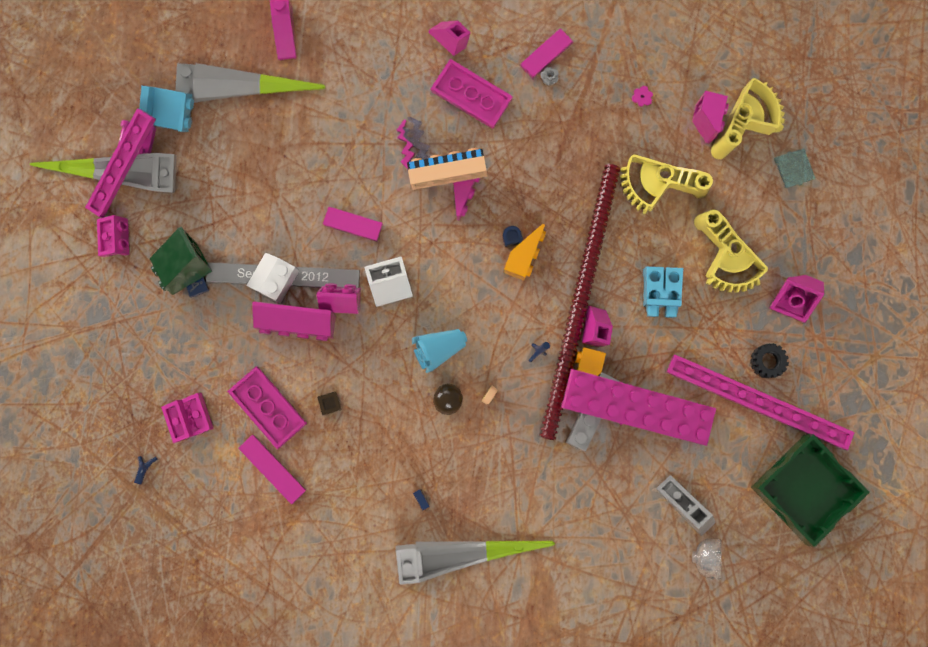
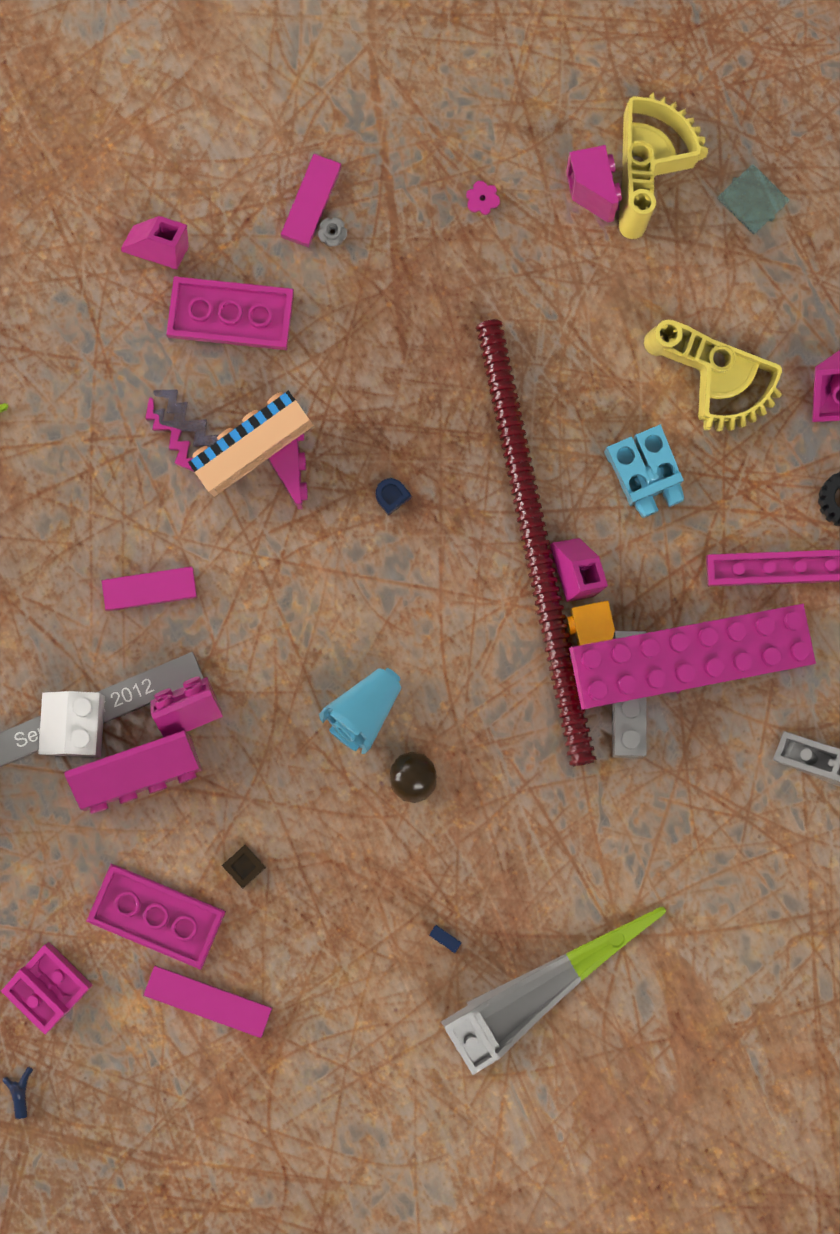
camera: 20 degrees left, 0 degrees up
white slope [364,256,413,307] -> none
light nougat tile [482,385,498,405] -> none
light orange slope [503,224,547,280] -> none
dark blue bar [529,342,550,362] -> none
light yellow arm [620,155,713,214] -> none

